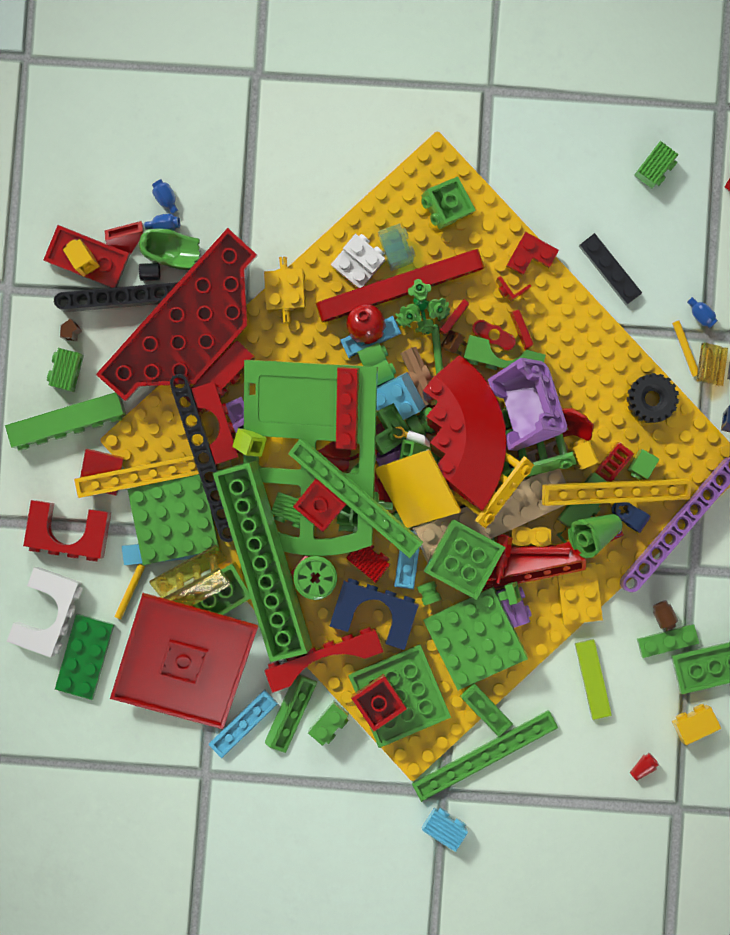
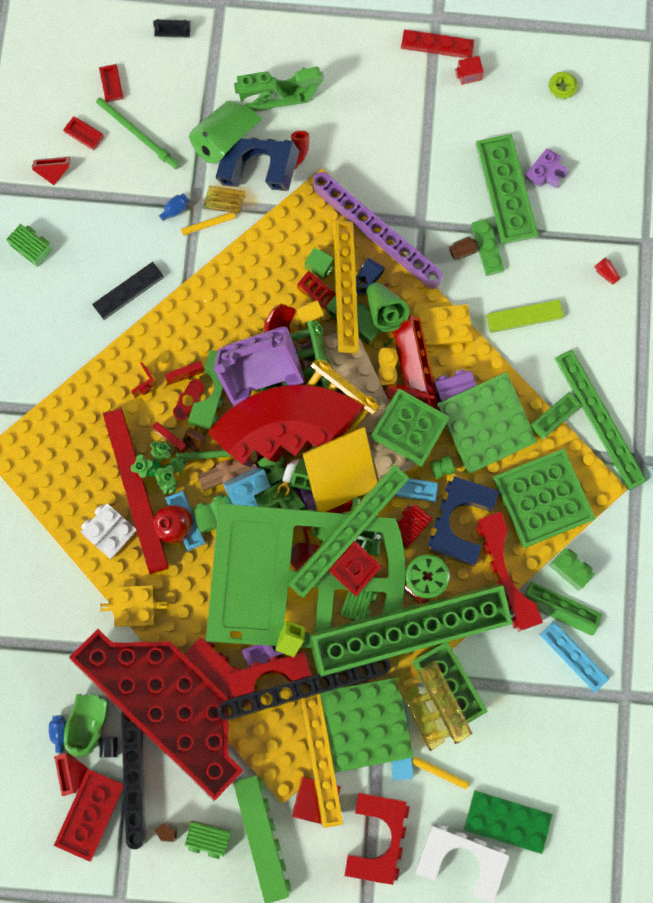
camera: 90 degrees left, 10 degrees down
yellow brick [63,239,100,277] -> none
red tile [110,593,258,729] -> none
blue plant [152,179,178,214] -> none
red plate [336,367,359,449] -> none
red brick [351,674,407,732] -> none
clear light blue brick [378,223,415,271] -> none
bright green plate [421,177,476,229] -> none
bright green tile [498,581,522,605] -> none
red plate [506,231,559,275] -> none
red bar [511,546,569,555] -> none
black tyre [627,373,679,423] -> none
yellow brick [672,704,721,745] -> none

